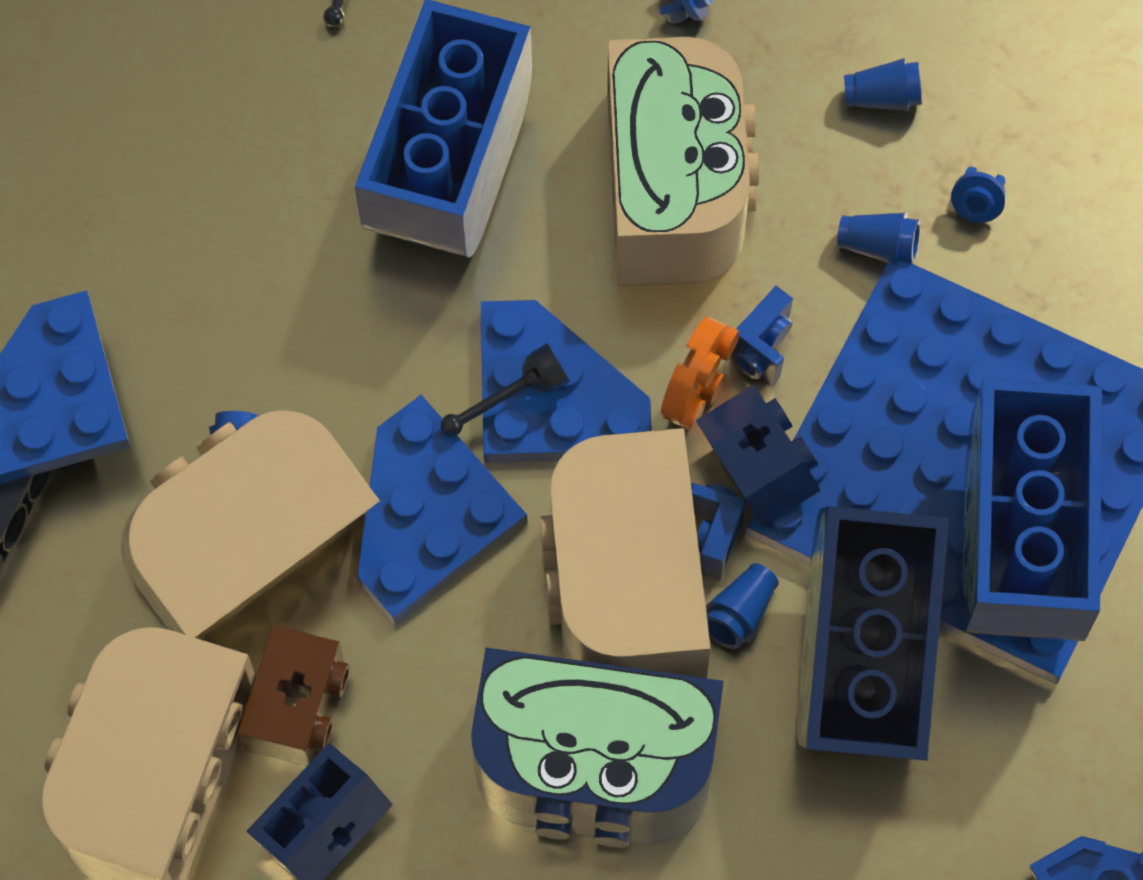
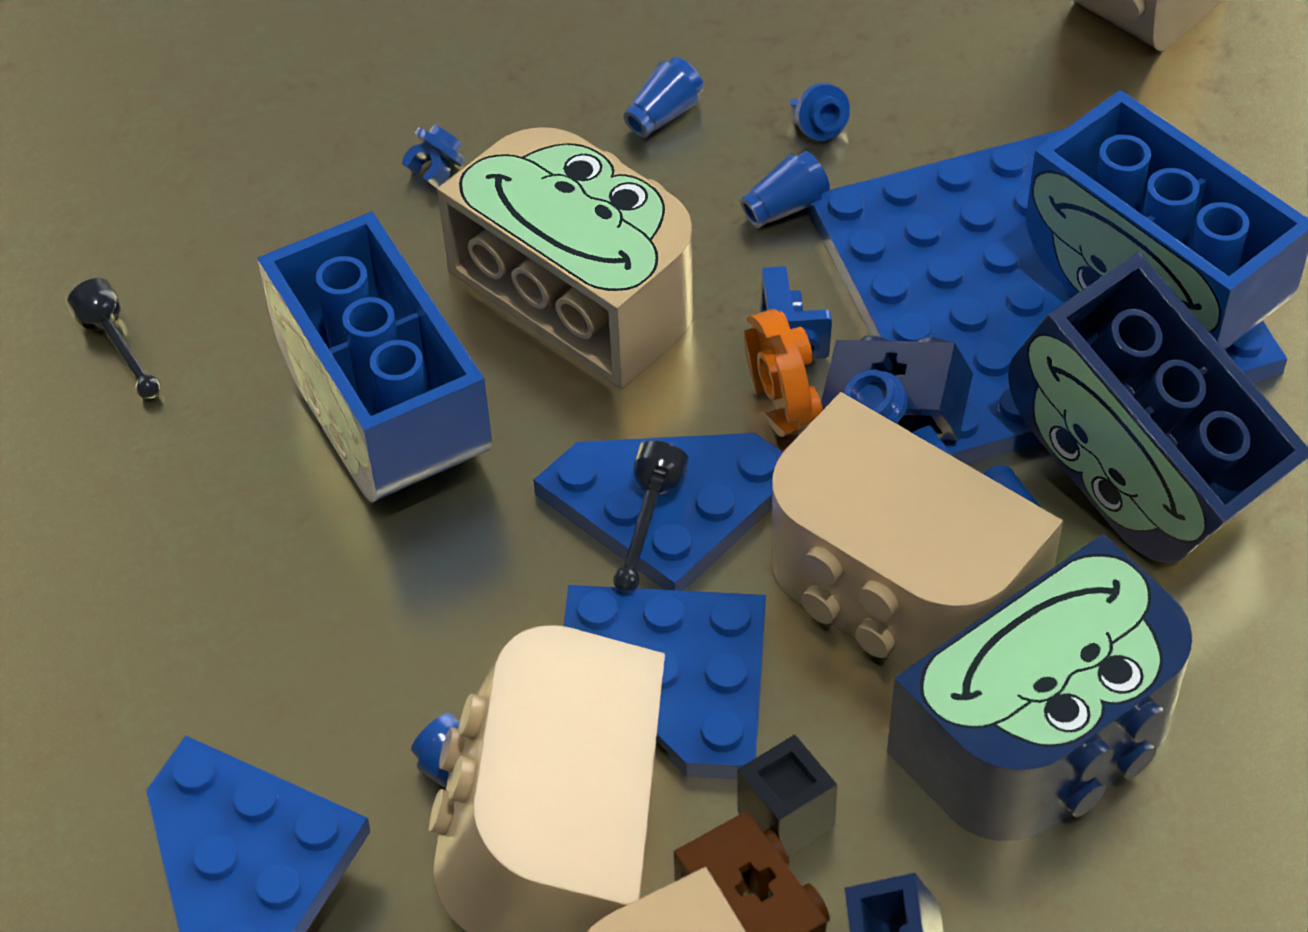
camera: 45 degrees left, 15 degrees down
none -> black panel [737,734,837,857]
none -> blue plate [844,370,908,424]

